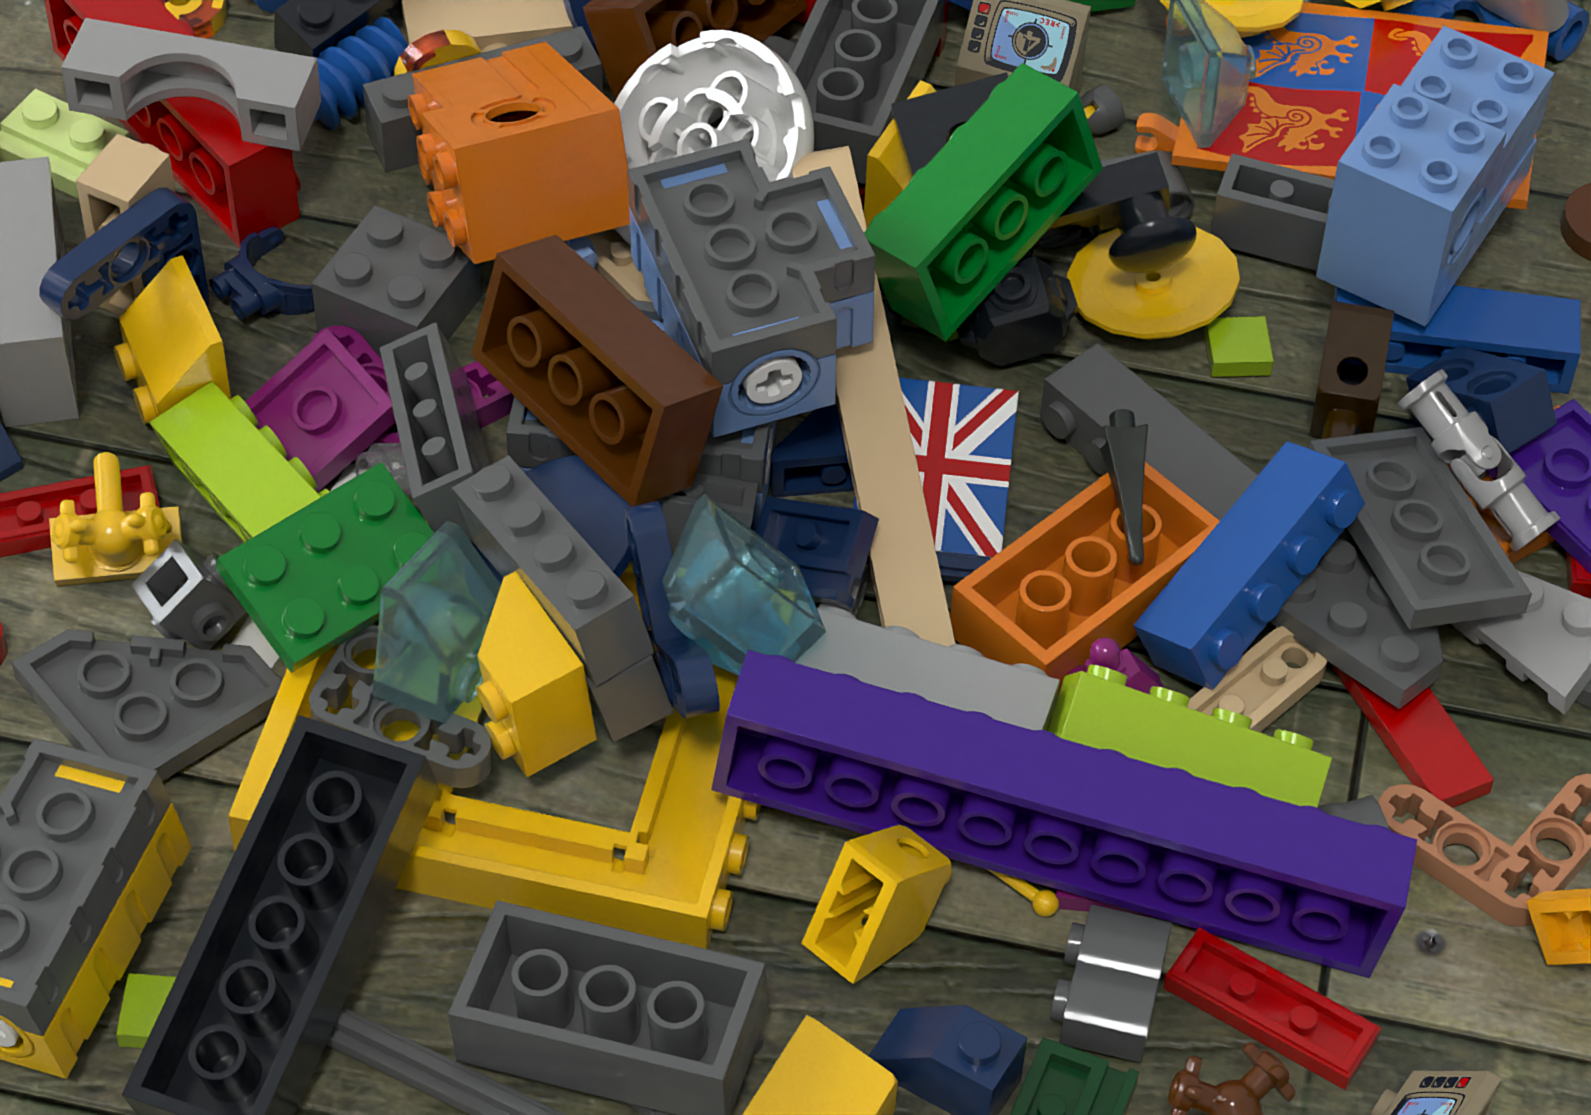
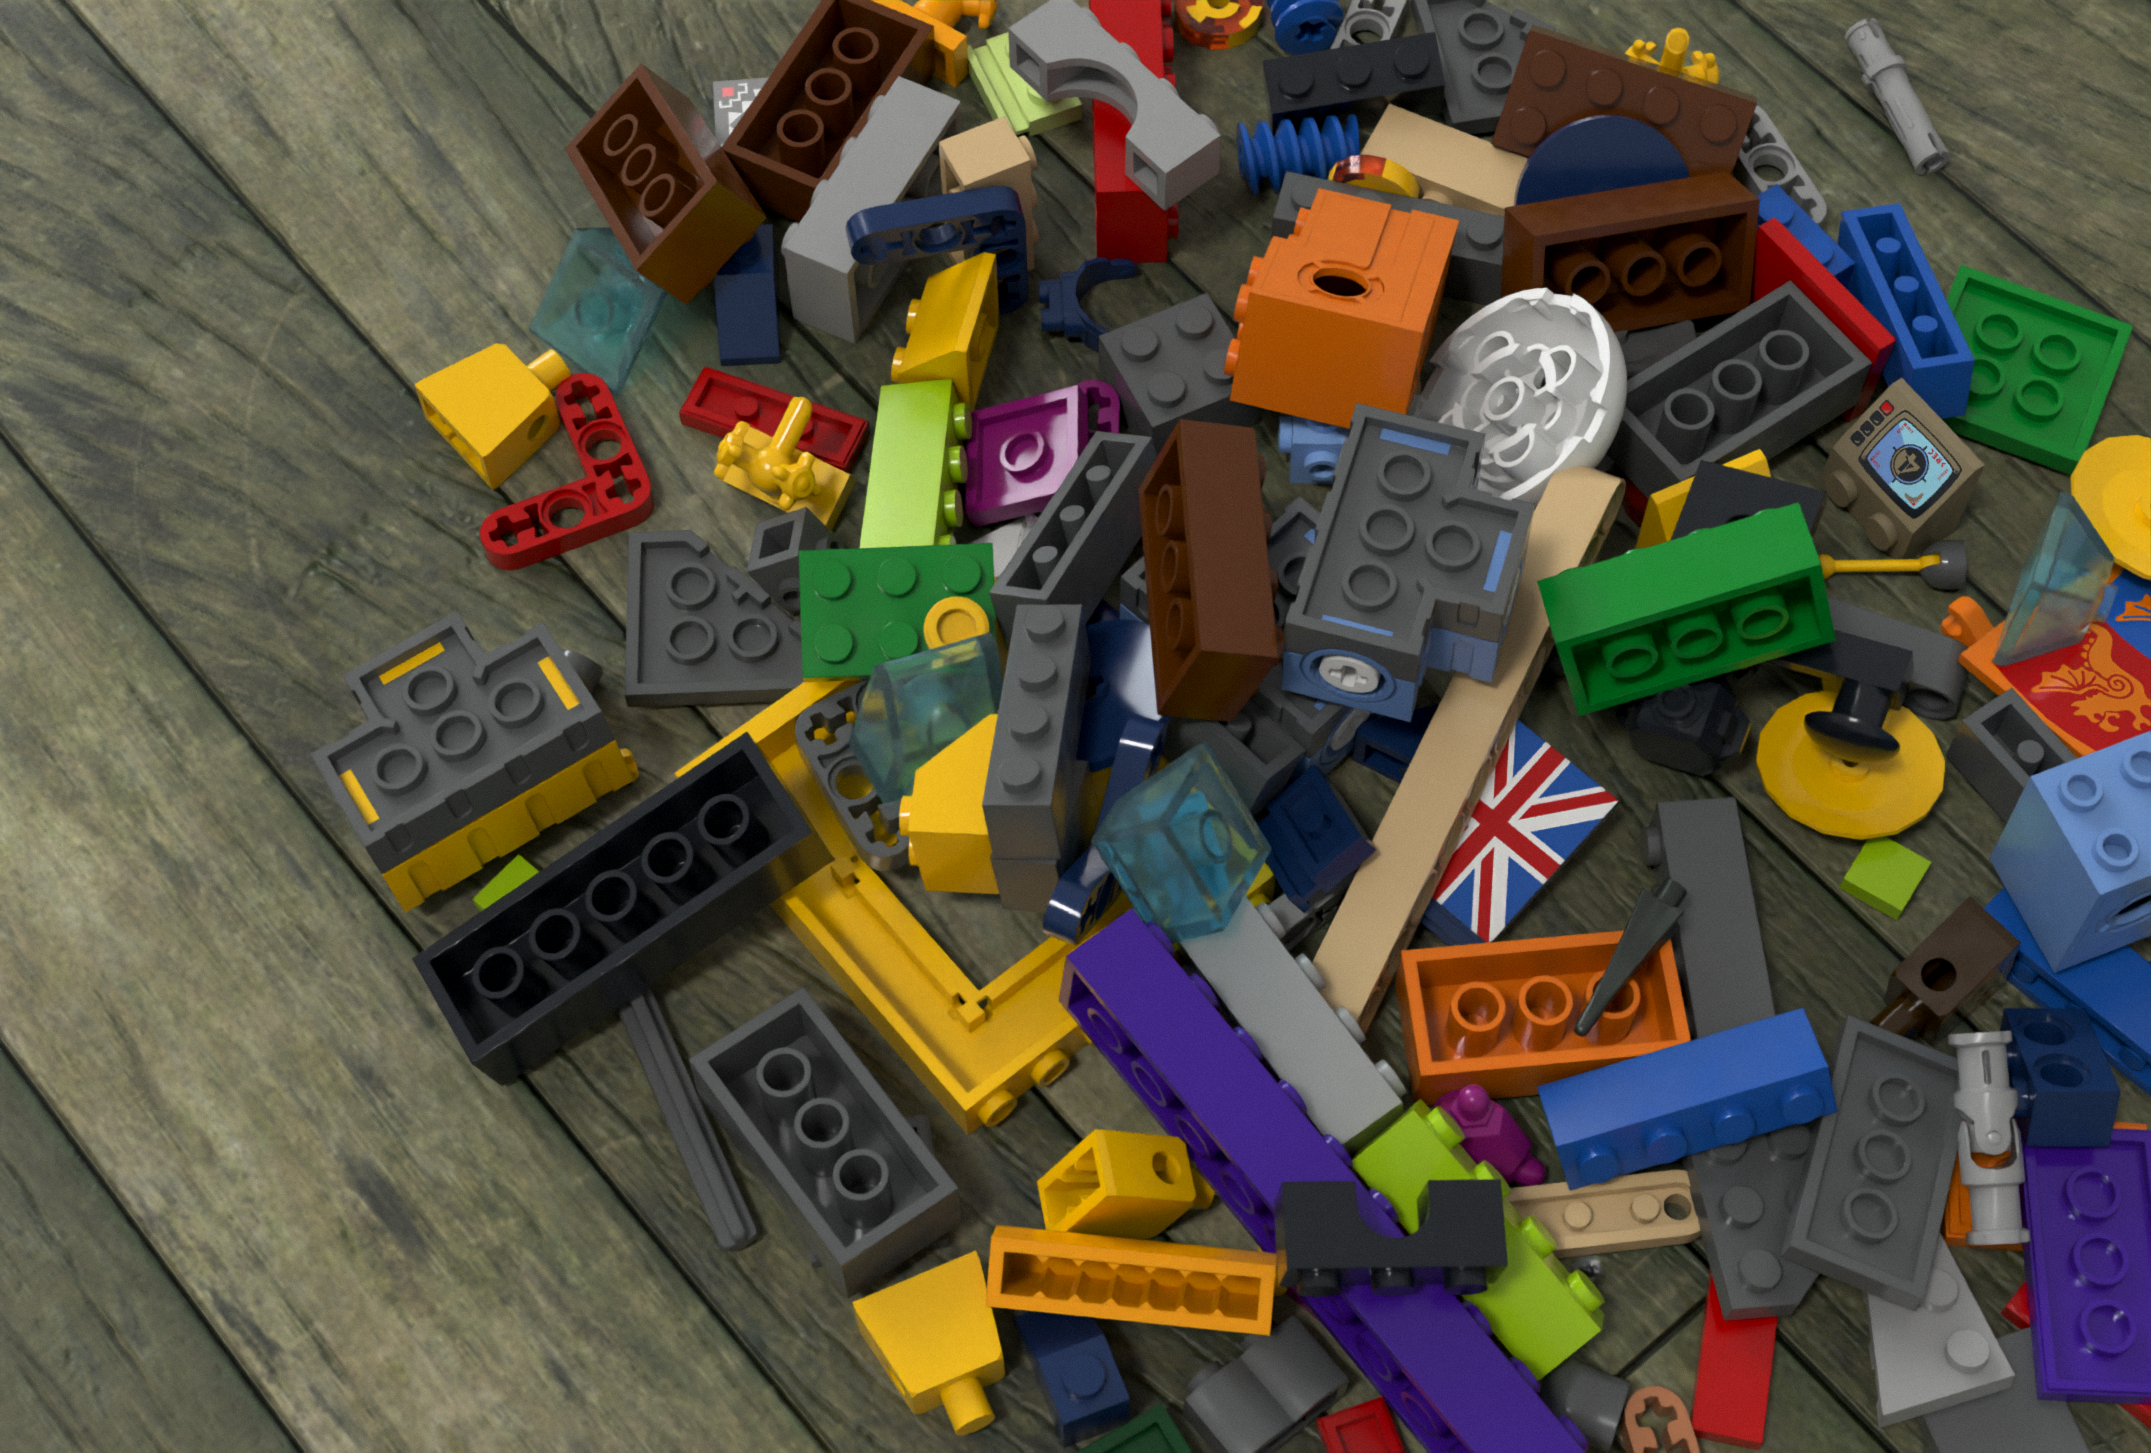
camera: 40 degrees right, 10 degrees up
none -> yellow tile [924,597,990,665]
none -> light orange brick [985,1225,1277,1336]
none -> black arch [1274,1179,1508,1297]

